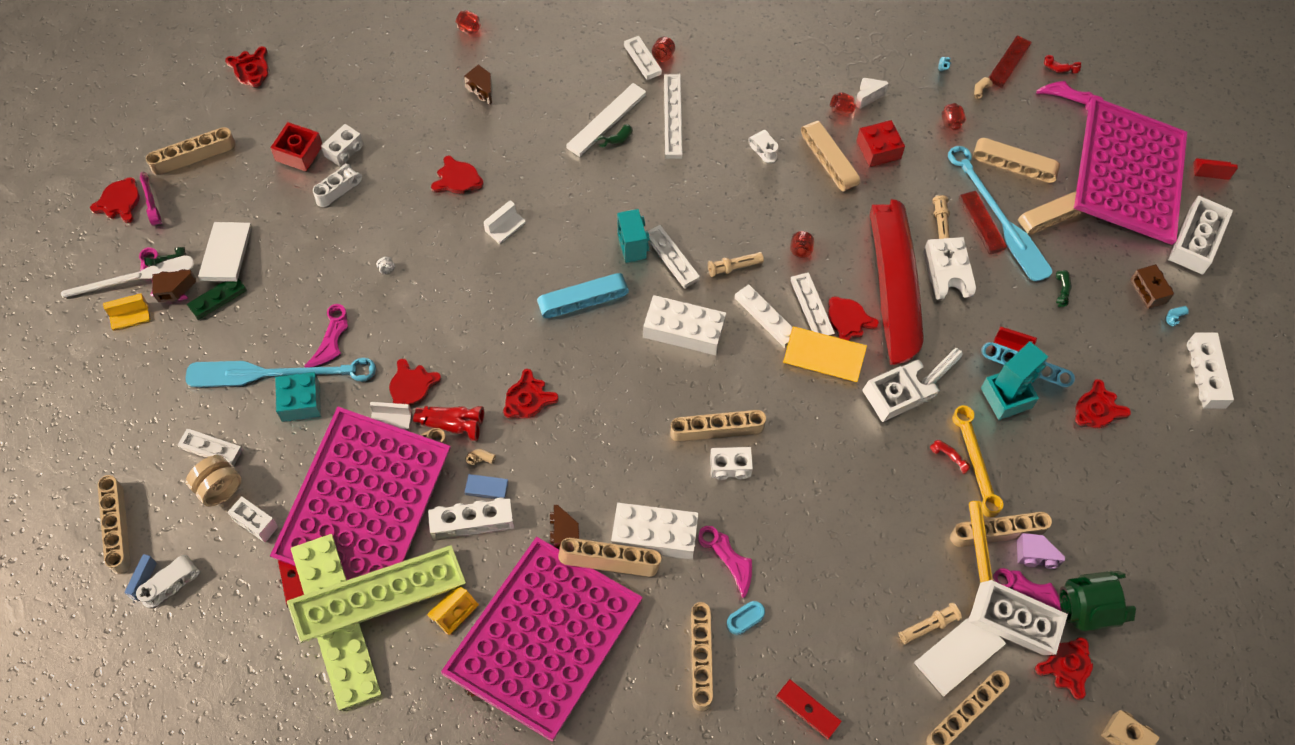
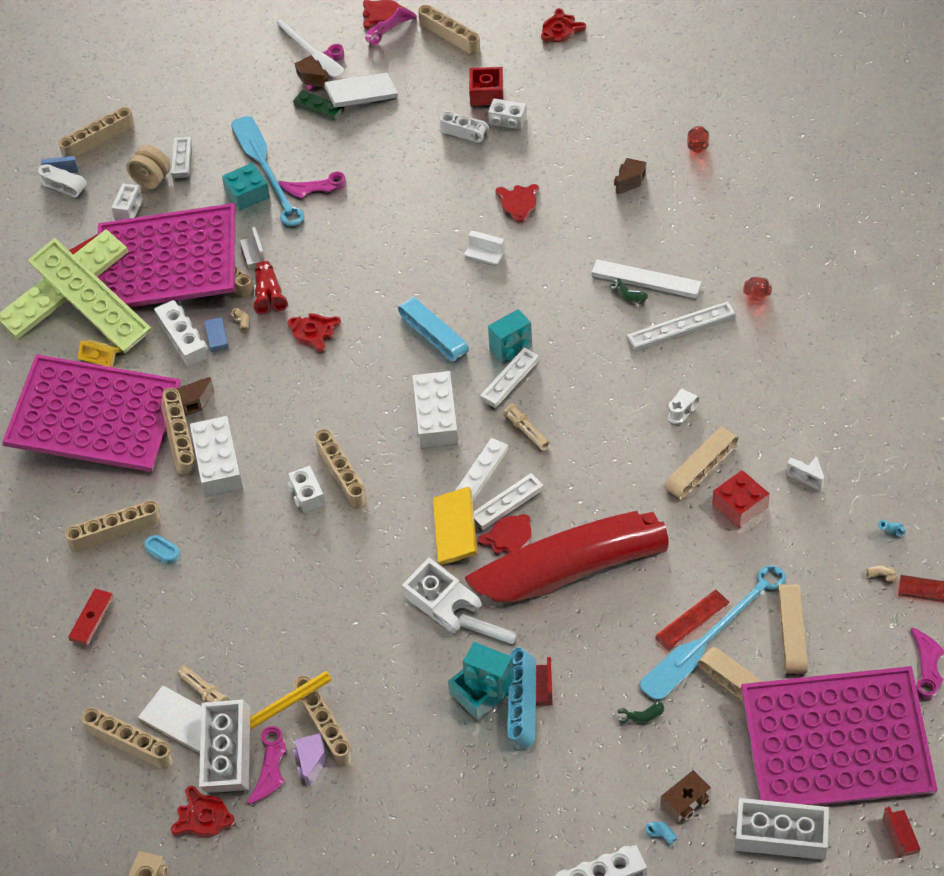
camera: 75 degrees right, 10 degrees down
yellow panel [103,293,151,331] -> none
dark green arm [144,247,186,267] -> none
white bush [376,256,395,274] -> none
red tile [389,359,441,406] -> none
white plate [624,36,662,80] -> none
dark pink piece [698,526,752,598] -> none
clear red head [790,231,814,258] -> none
clear red head [830,92,856,117] -> none
white brick [923,237,976,300] -> none
red arm [930,440,970,474] -> none
tan pin [932,195,950,239] -> none
clear red head [941,103,966,130] -> none
yellow piece [952,405,1003,517] -> none
dark green piece [1059,571,1136,631] -> none
red tile [1075,379,1131,428] -> none

